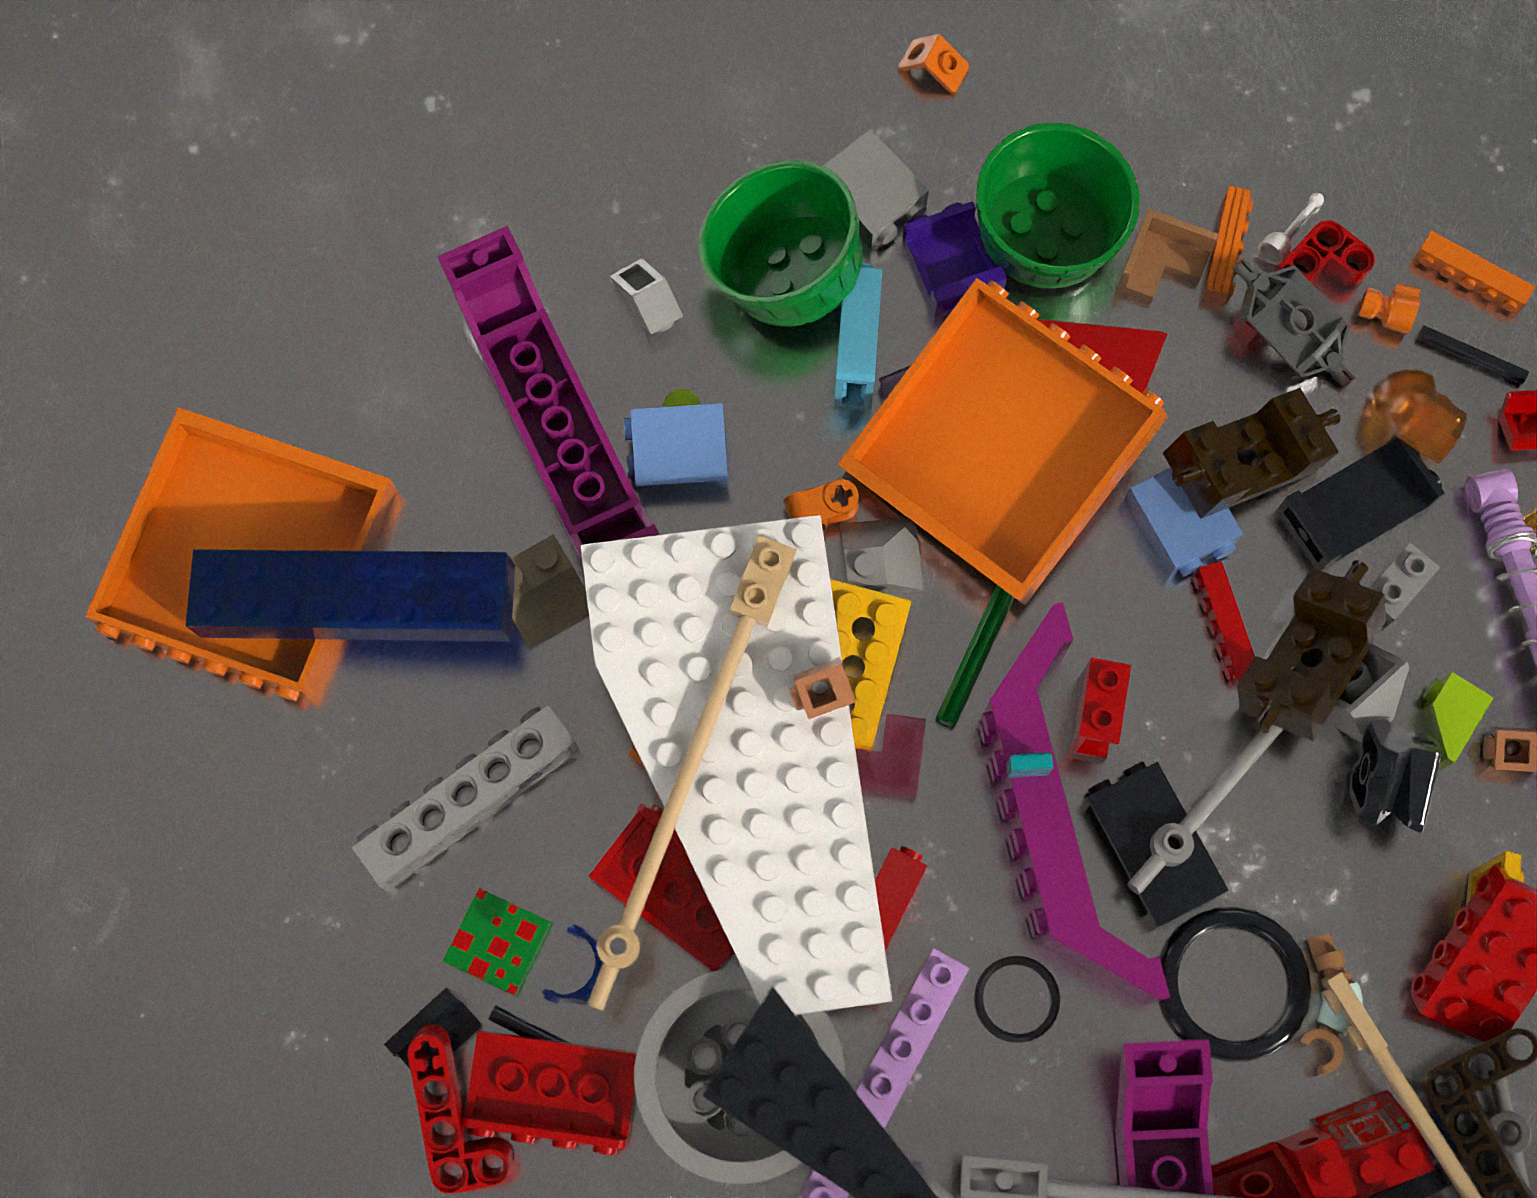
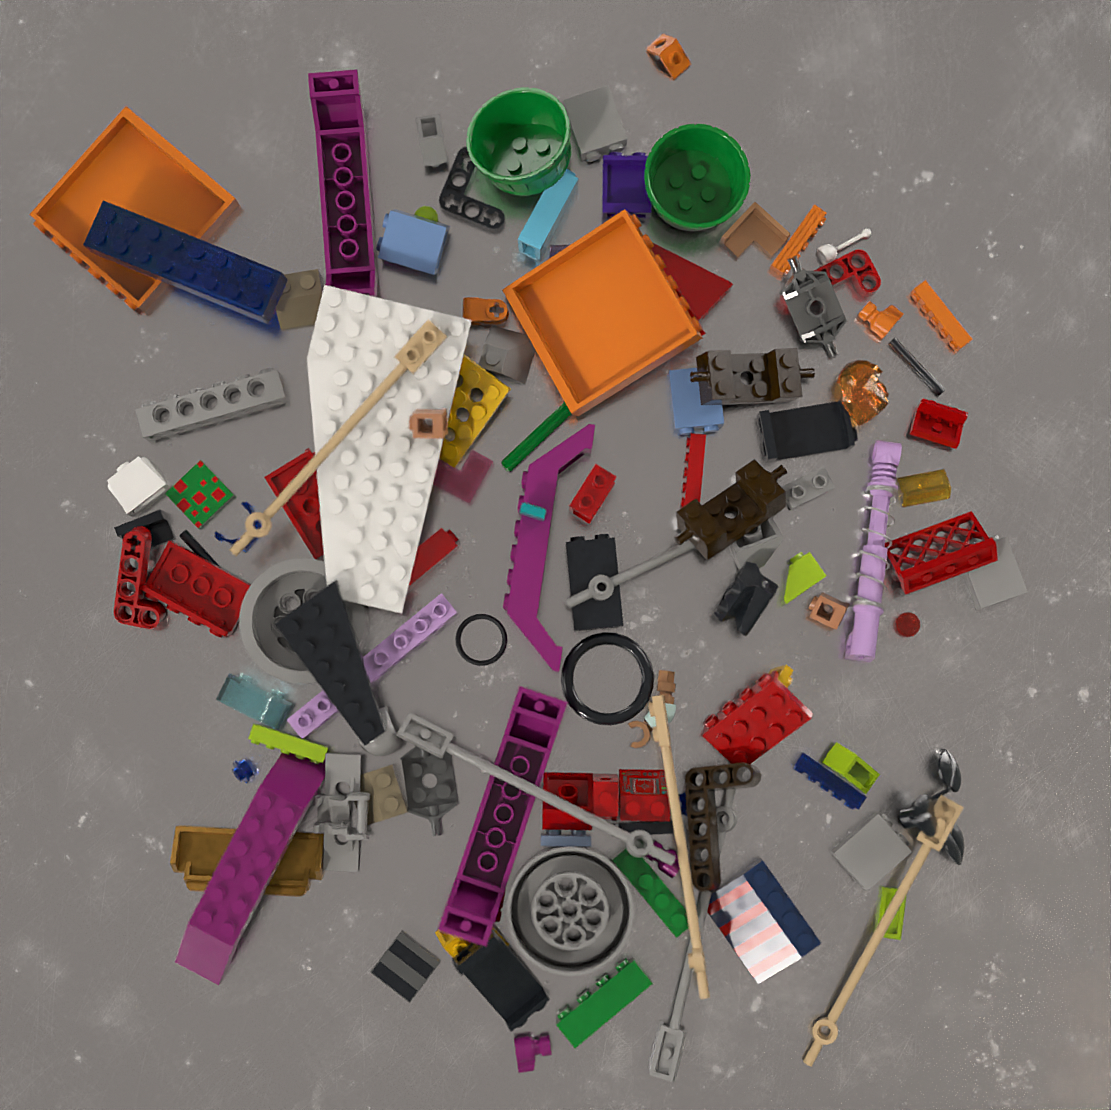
camera: 20 degrees right, 10 degrees up
none -> white torso [107,456,171,517]
none -> black beam [439,146,505,232]

